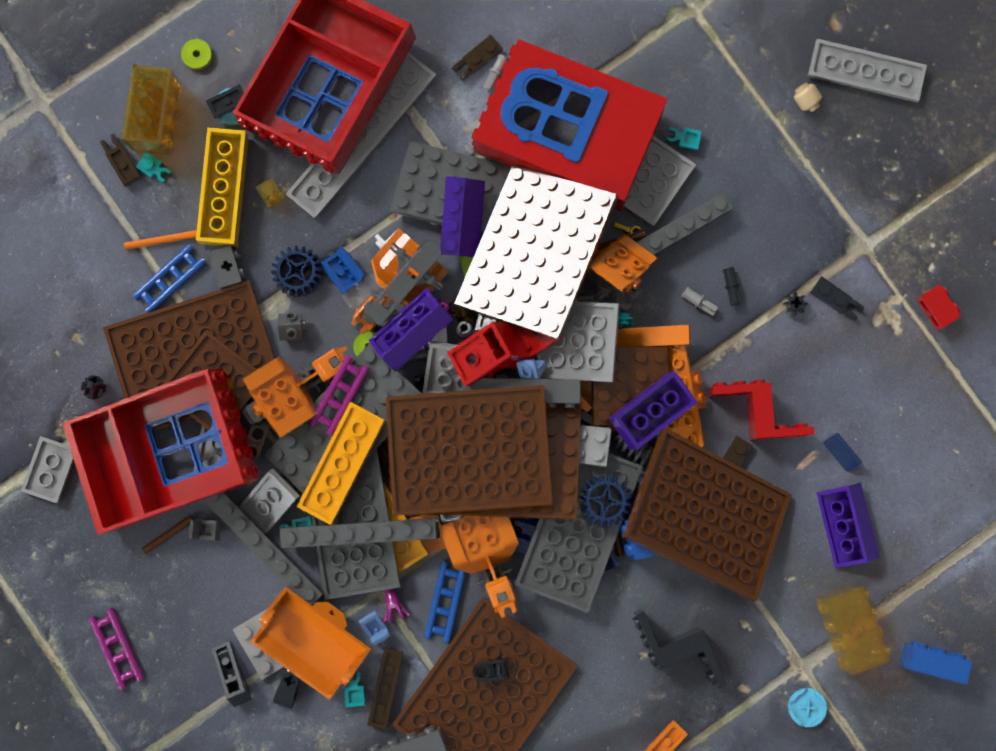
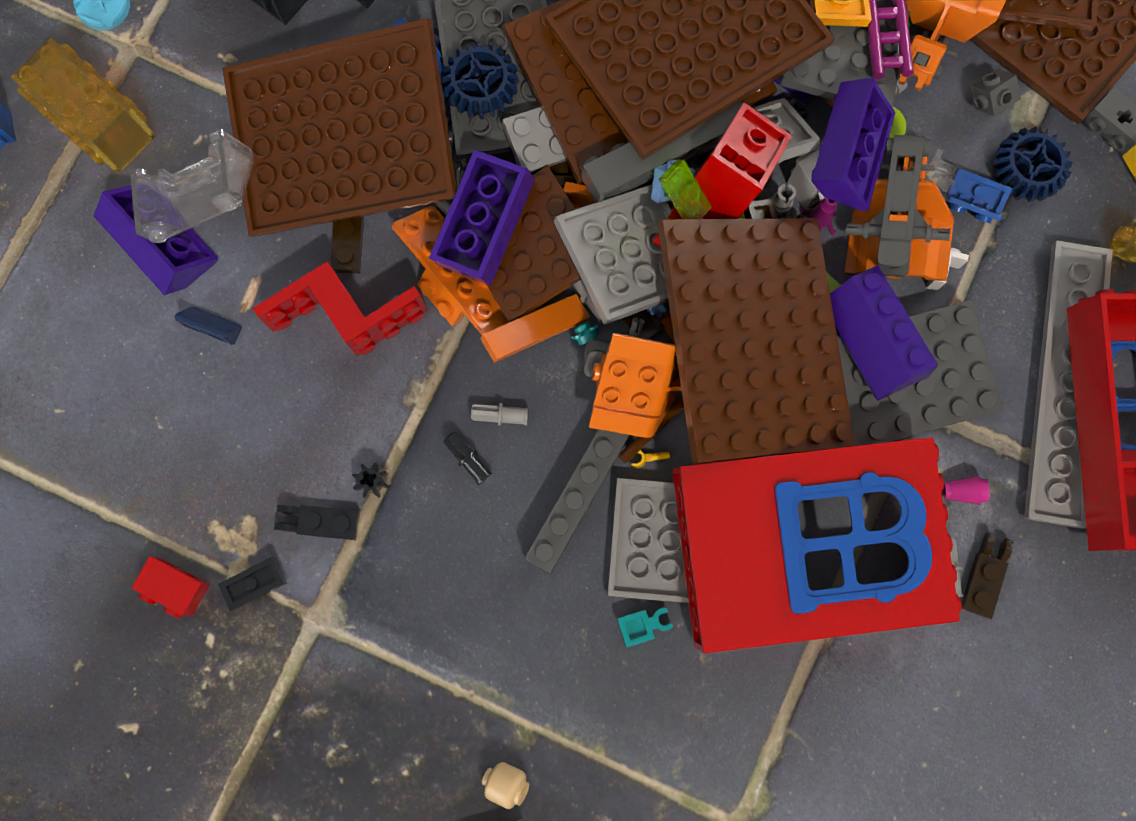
camera: 155 degrees right, 5 degrees down
none -> clear windscreen [130,129,254,243]
none -> black plate [218,557,287,611]
none -> clear neon green plate [659,160,712,219]
none -> dark pink cone [943,476,989,505]

